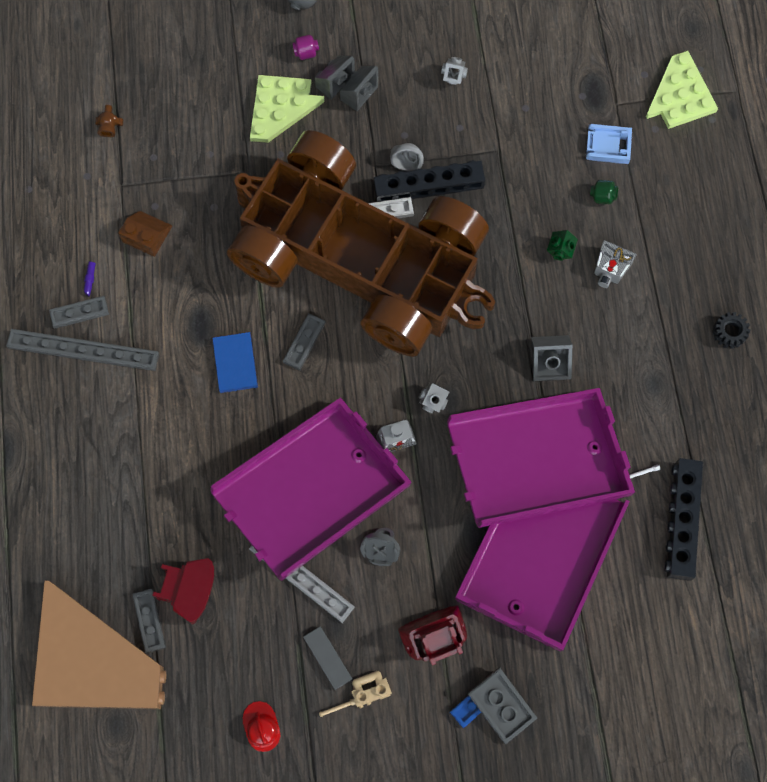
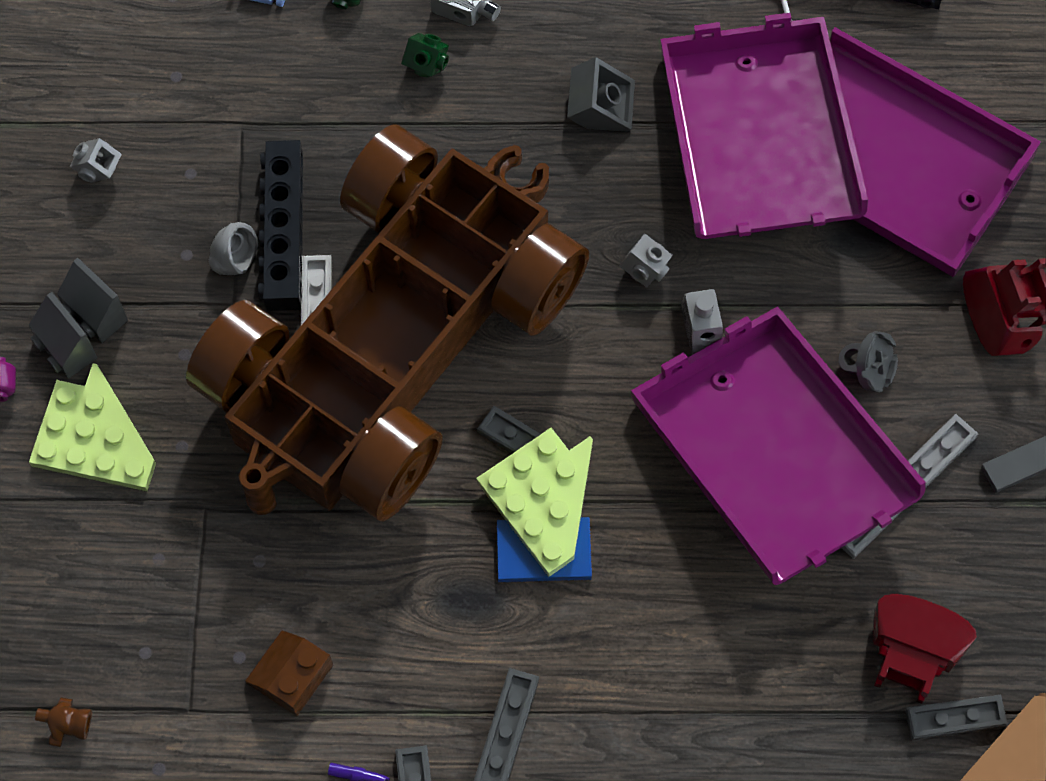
camera: 80 degrees left, 5 degrees down
none -> yellowish green wing [476,428,593,577]

